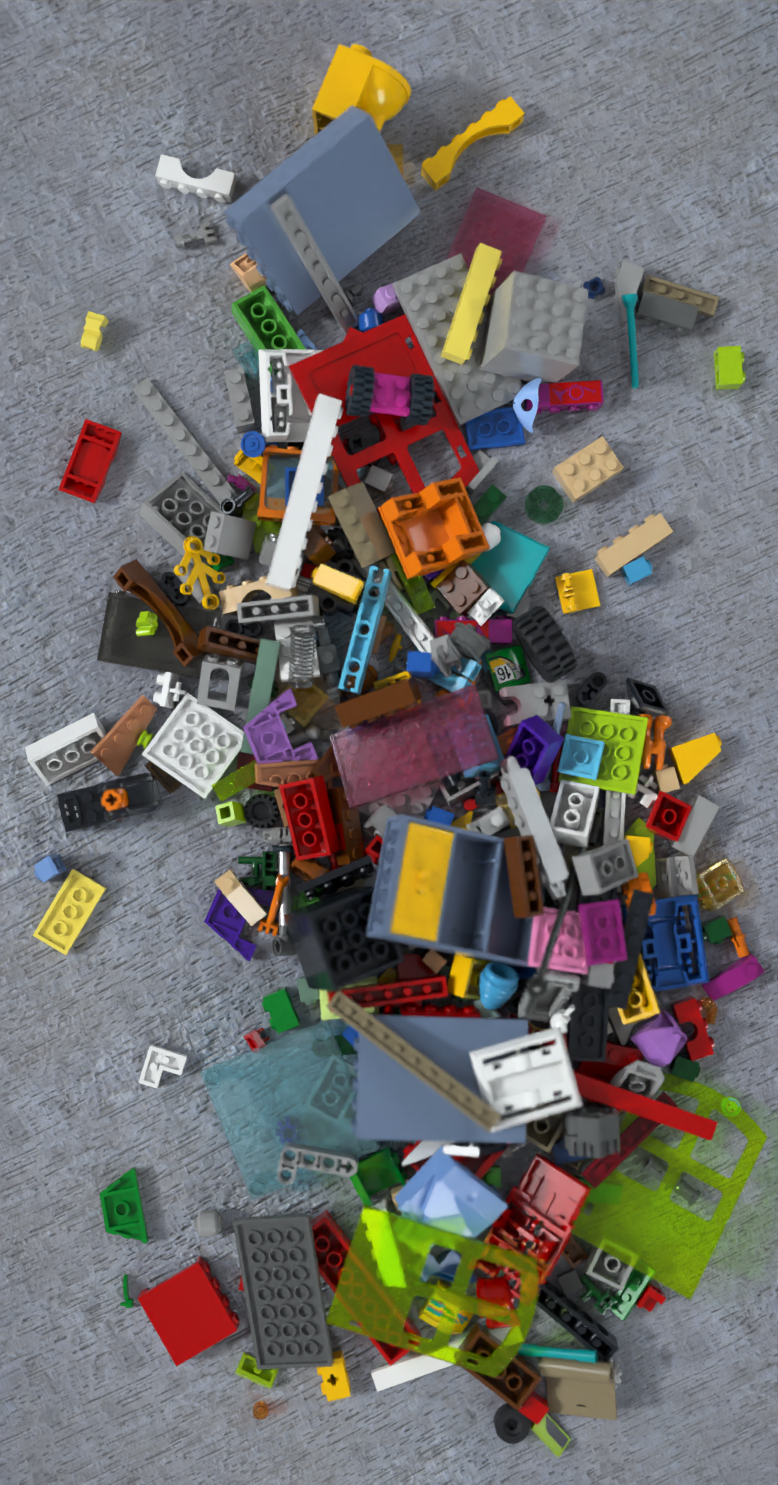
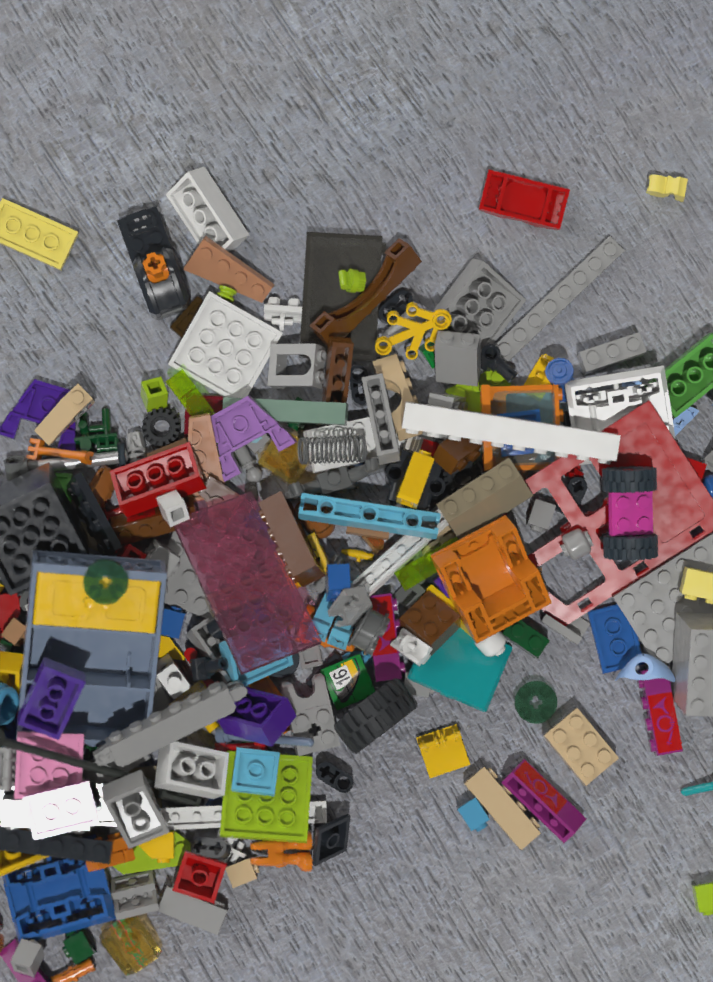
camera: 85 degrees right, 5 degrees down
medium blue slope [34,854,67,883] -> none
magenta bar [227,474,256,491] -> none
clear light blue arm [231,339,259,380] -> none
reddish brown brick [504,835,544,918] -> none
yellow slope [668,733,722,784] -> none
none -> light grey brick [11,939,45,977]
none -> dark purple brick [18,657,86,740]
none -> clear green plate [83,559,128,605]
none -> white brick [156,490,190,527]
none -> black beam [190,837,231,860]
none -> magenta brick [501,759,587,843]
none -> light grey head [560,528,593,560]

